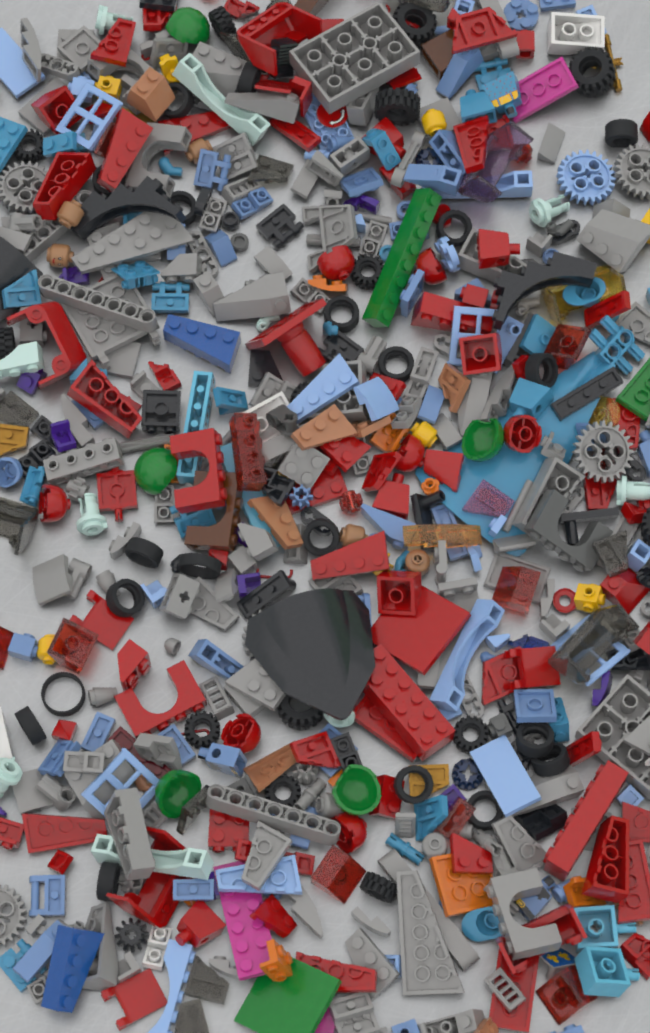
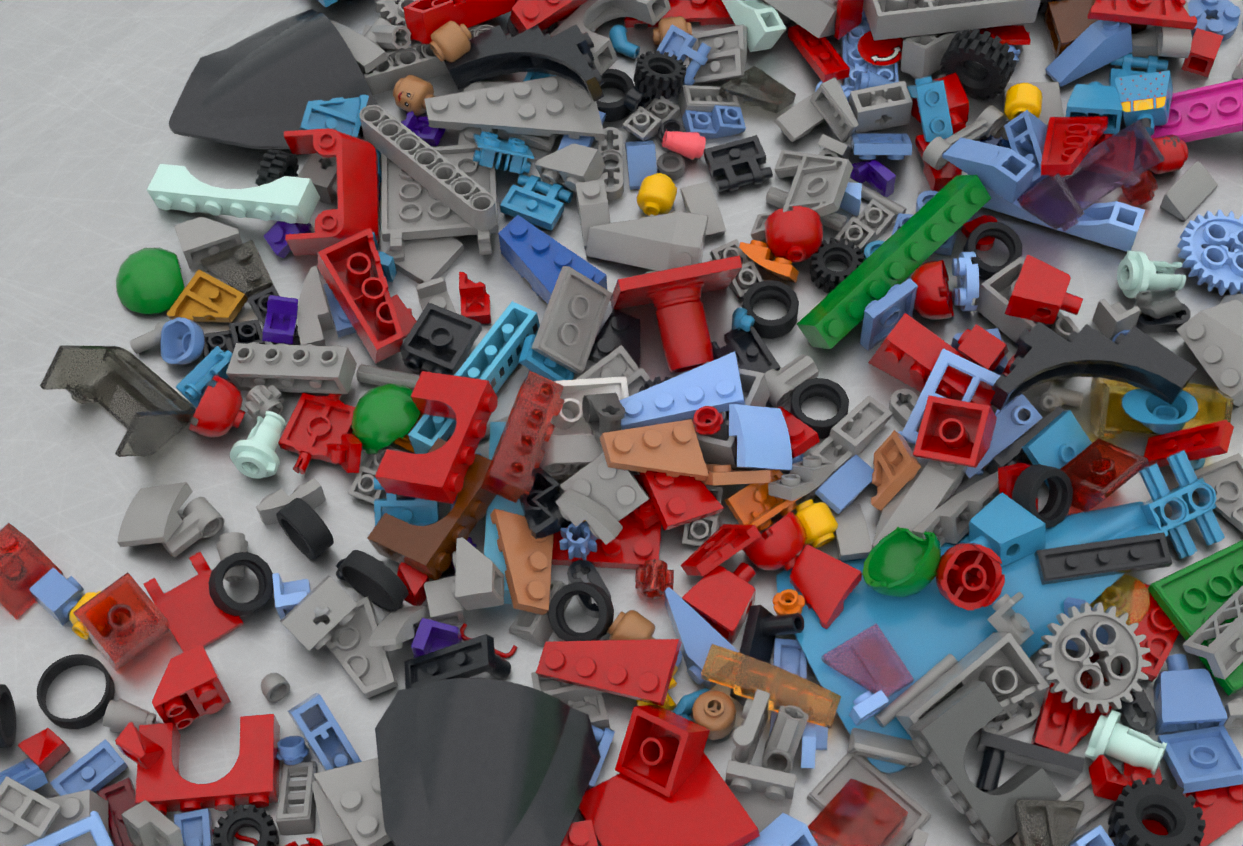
camera: 25 degrees right, 10 degrees down
none -> red slope [115,722,164,770]
none -> medium blue plate [276,736,309,765]
none -> red tile [326,434,362,473]
none -> light grey tile [531,266,612,374]
none -> light grey slope [555,489,623,544]
none -> black tyre [633,51,686,99]
none -> yellow head [637,173,677,216]
none -> coral cone [662,131,706,160]
none -> red plate [693,406,724,435]
none -> light grey piece [762,704,809,773]
none -> red head [1142,134,1188,175]

